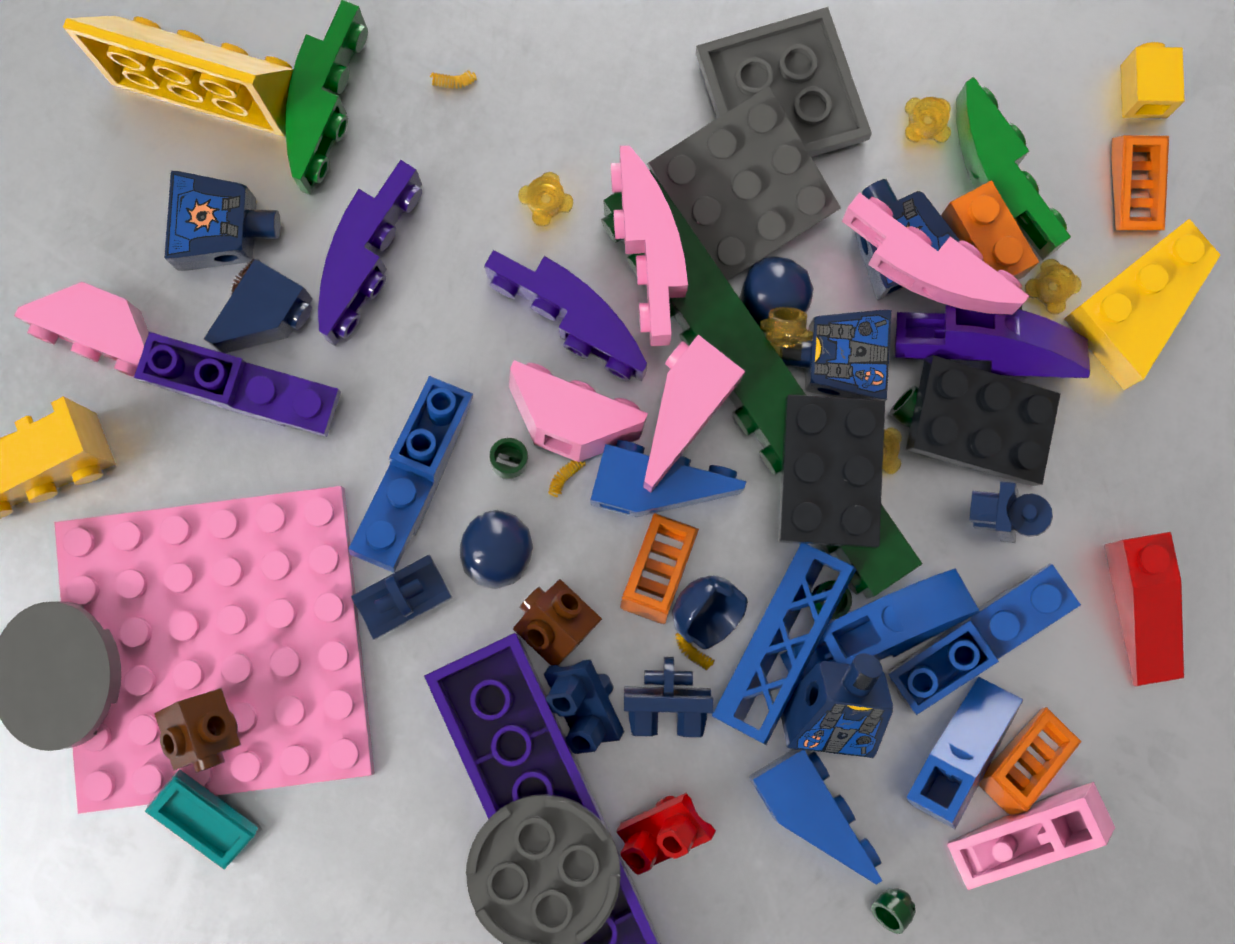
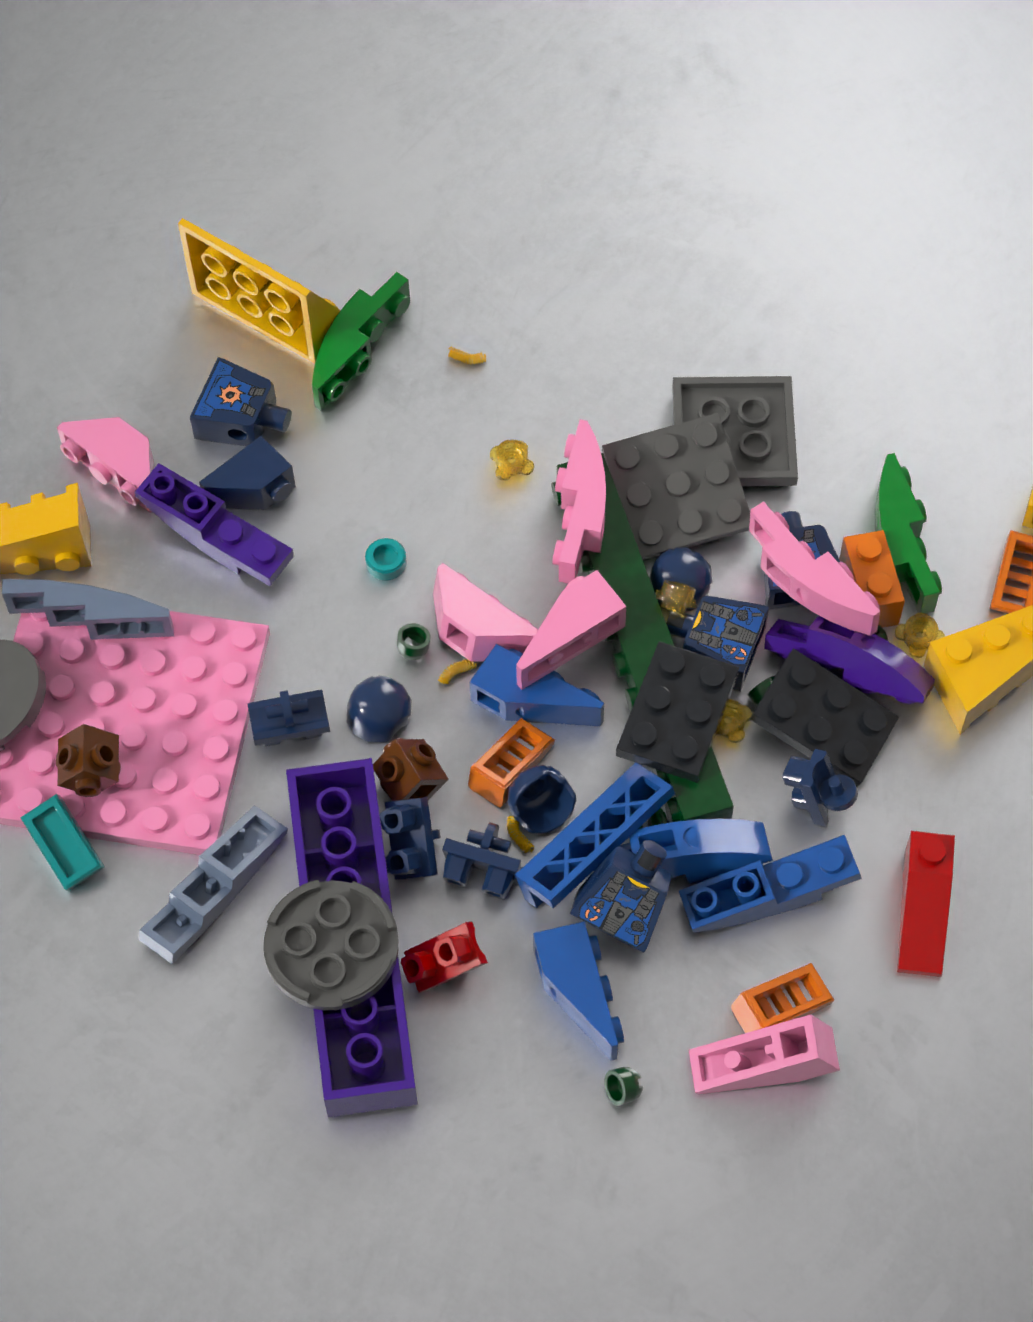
camera: 20 degrees right, 20 degrees down
dark purple slope [318,160,422,346] -> none
blue slope [348,376,473,573] -> none
dark purple slope [484,250,647,381] -> none
clear yellow plate [905,97,951,143] -> none
slope [906,677,1023,829] -> none
none -> sand blue slope [2,579,174,640]
none -> sand blue slope [139,805,288,964]
none -> teal tile [365,538,407,581]

